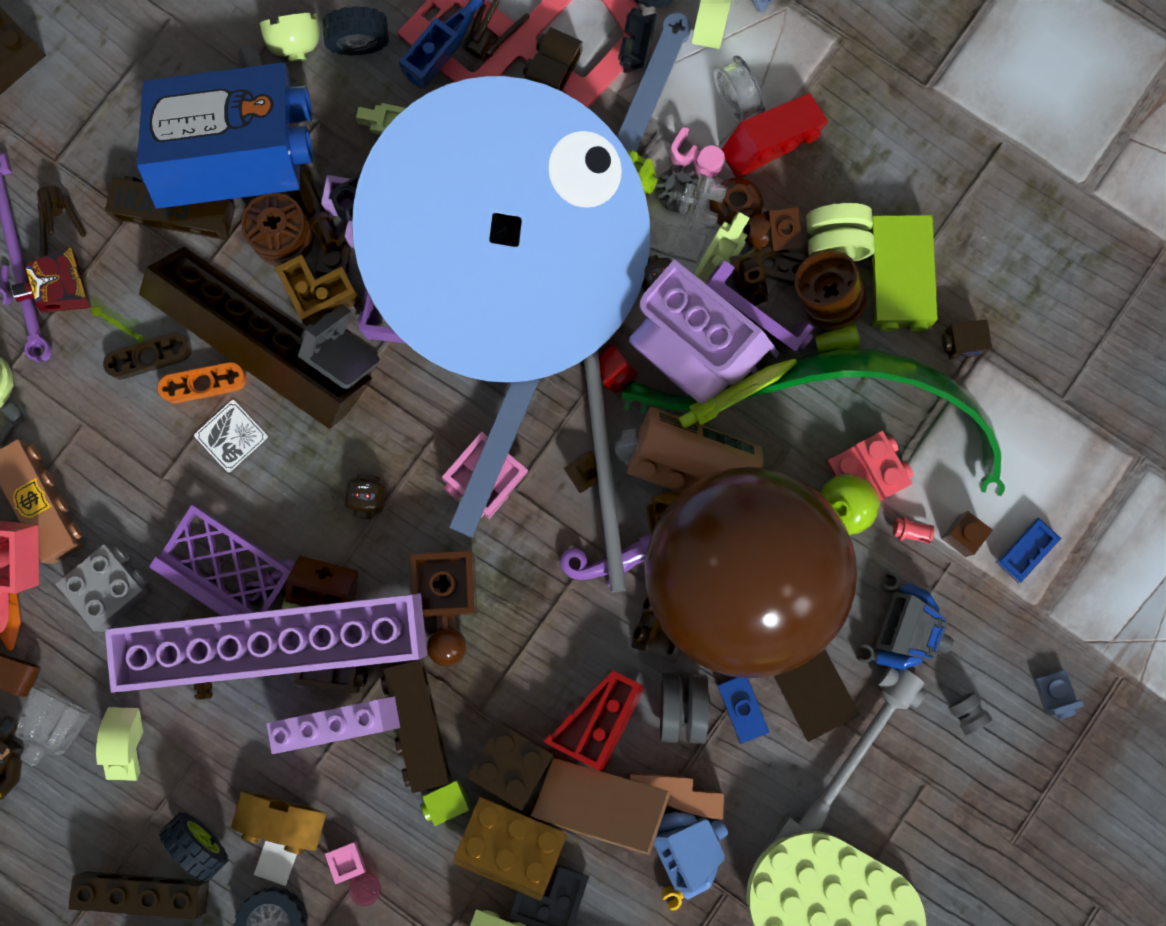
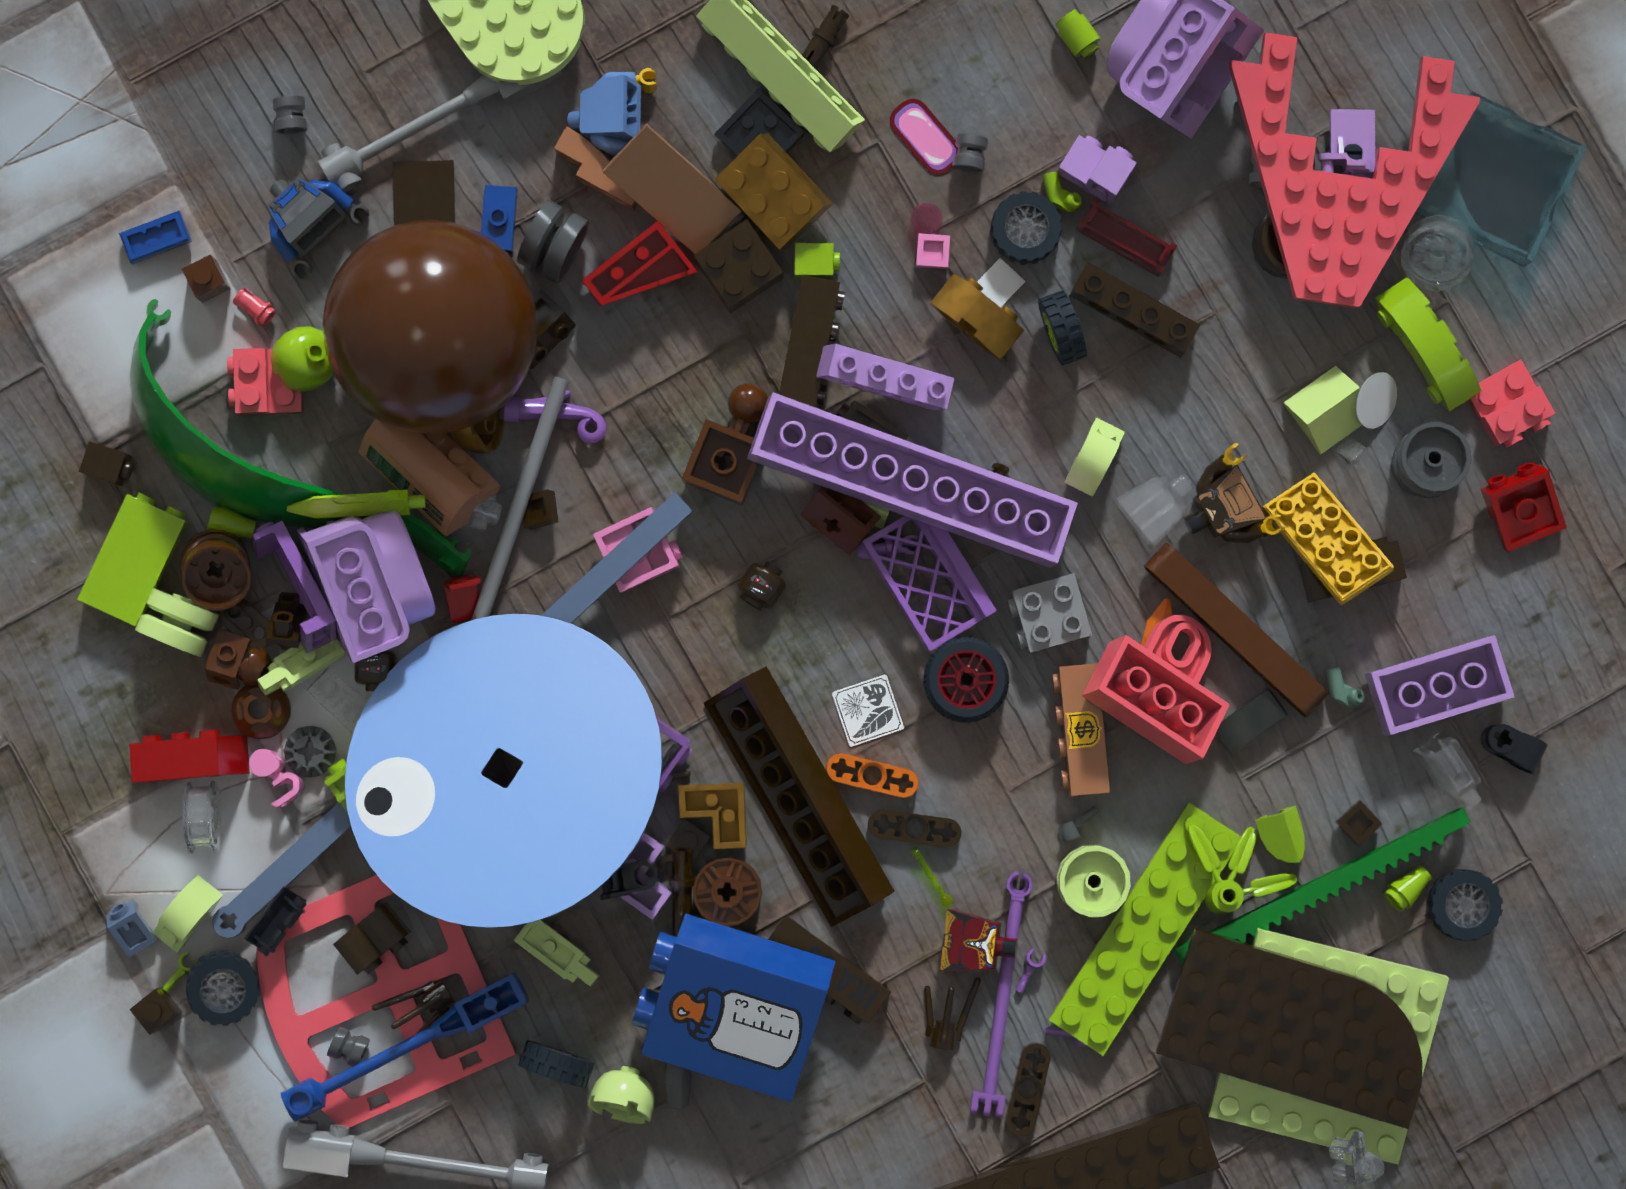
camera: 160 degrees left, 5 degrees up
dark grey bracket [298,305,380,389] -> none
clear hips [674,173,727,231] -> none
sand blue bracket [1034,670,1084,719] -> none
none -> wheel [923,637,1009,723]

